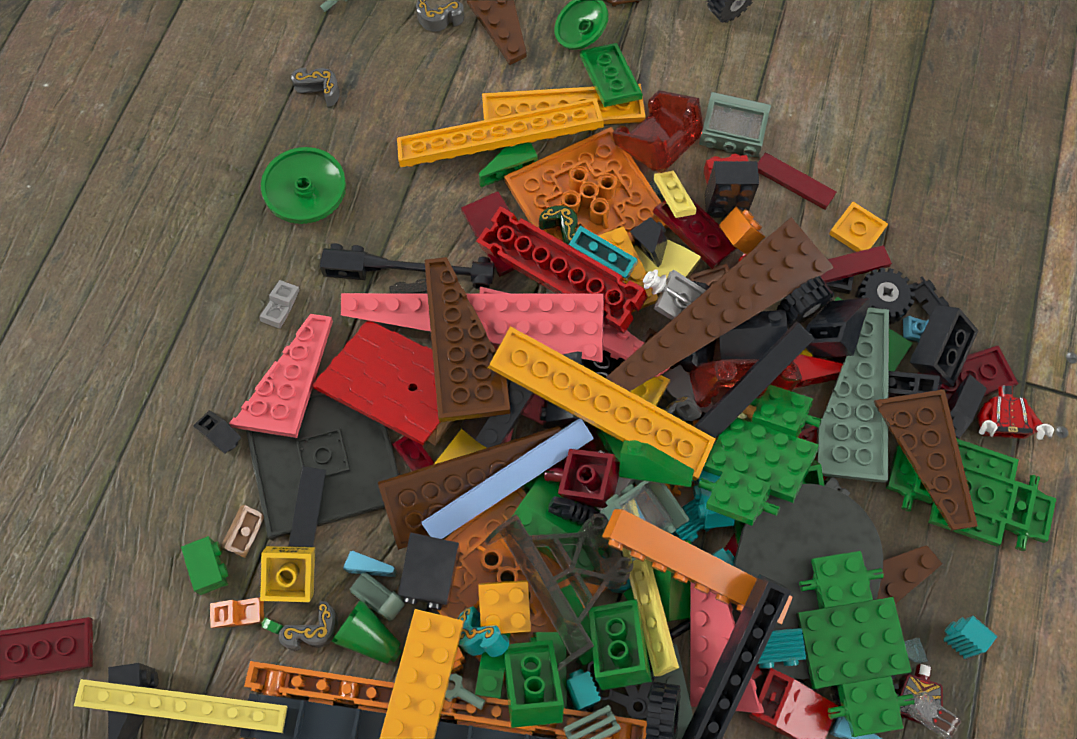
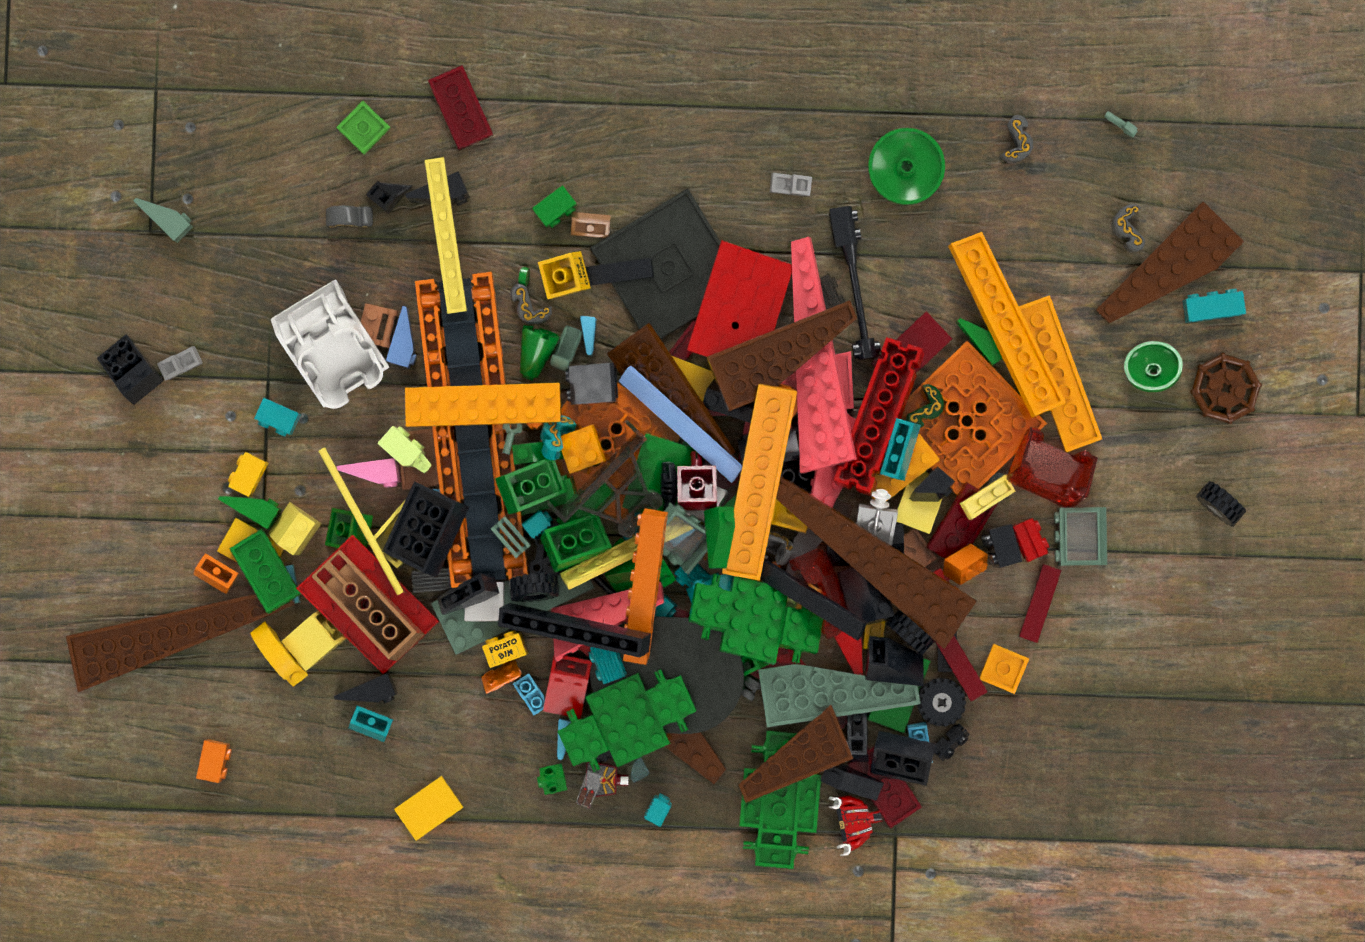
camera: 75 degrees right, 20 degrees up
black slope [193,410,241,454] -> none
slope [210,597,264,628] -> none
coral wing [229,314,333,438] -> none
green tile [580,43,643,107] -> none

